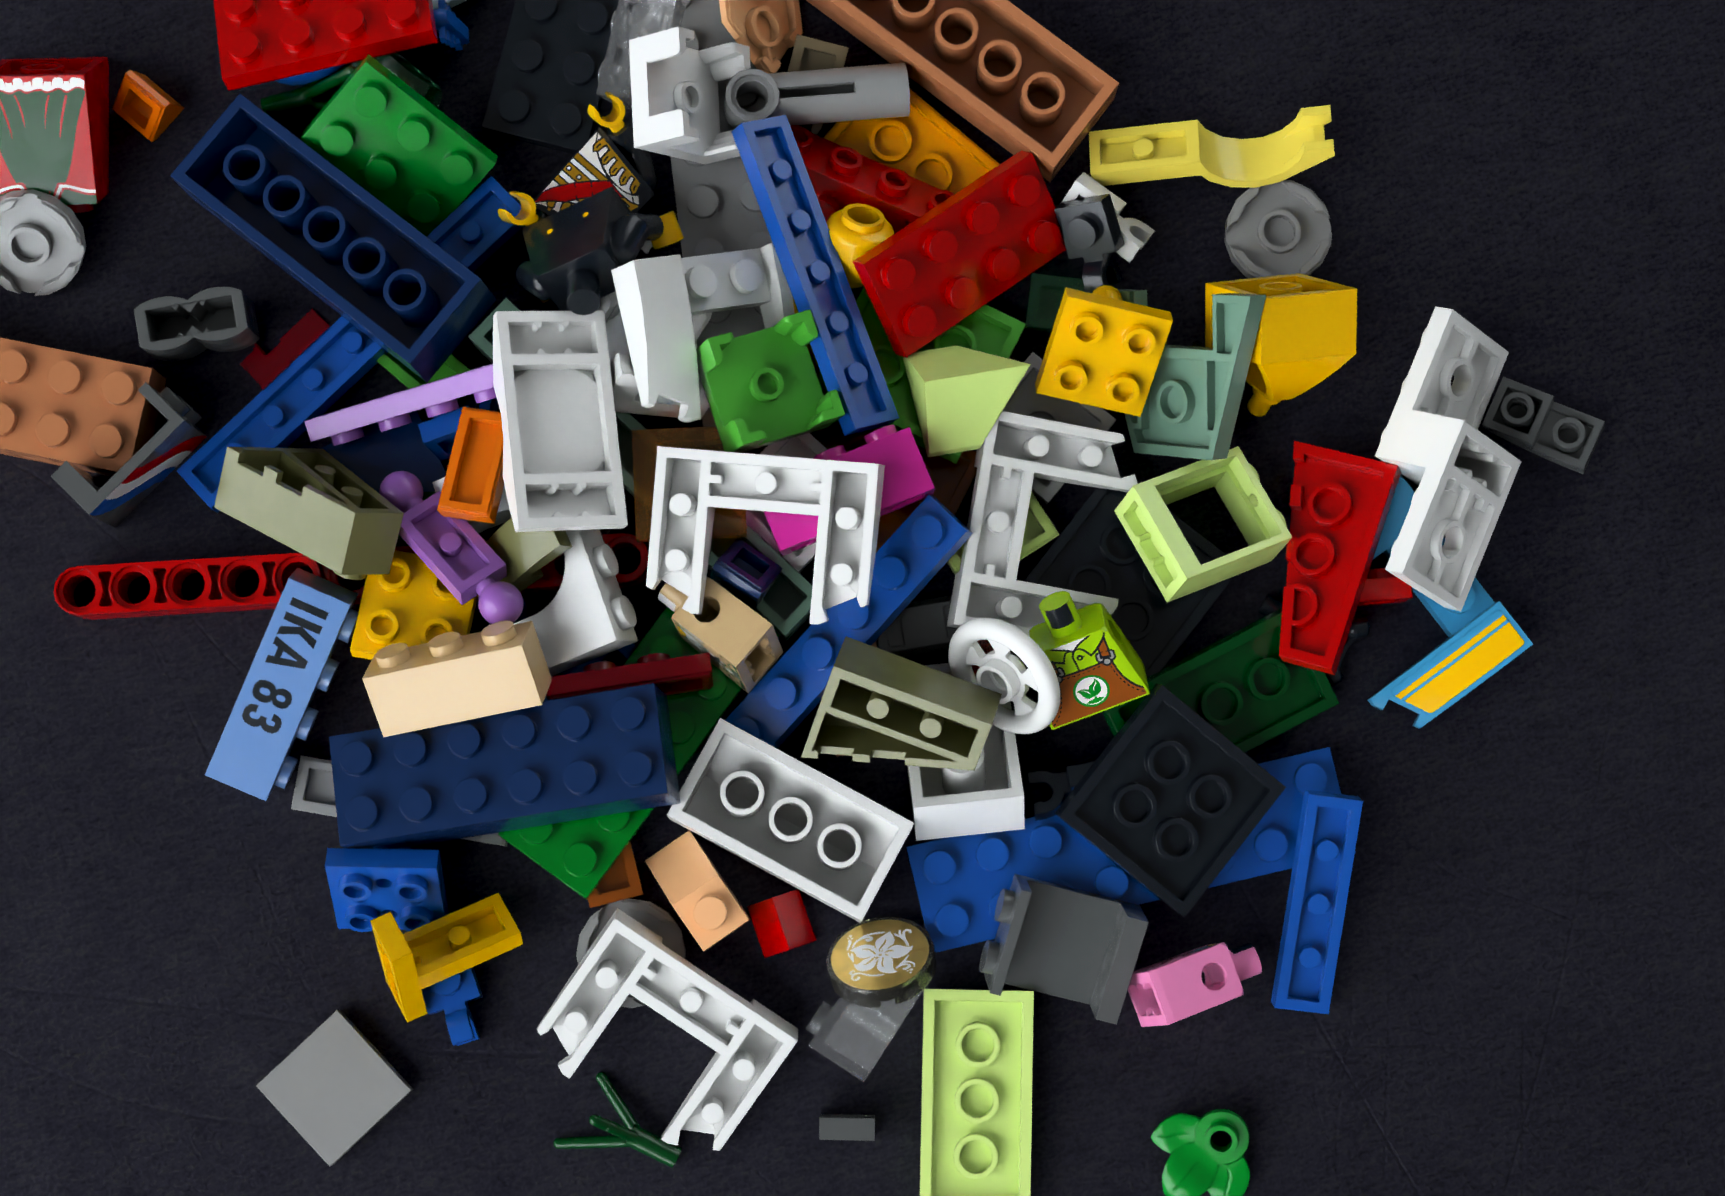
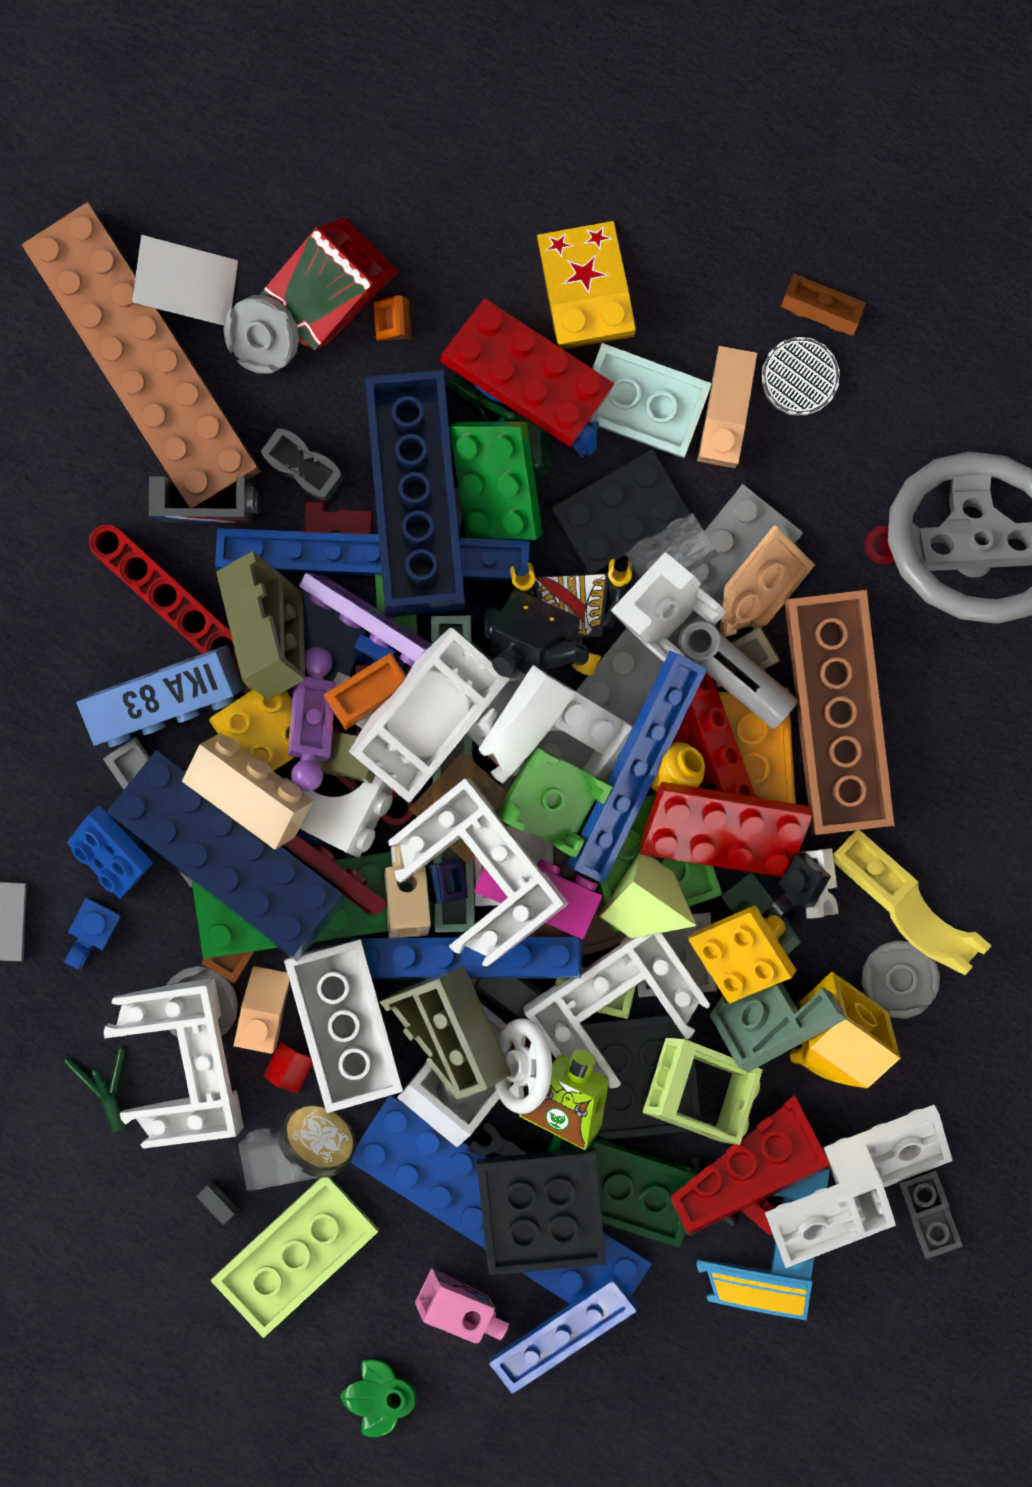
camera: 40 degrees right, 5 degrees up
yellow bracket [370,892,523,1023] -> none
dark grey panel [979,874,1149,1025] -> none

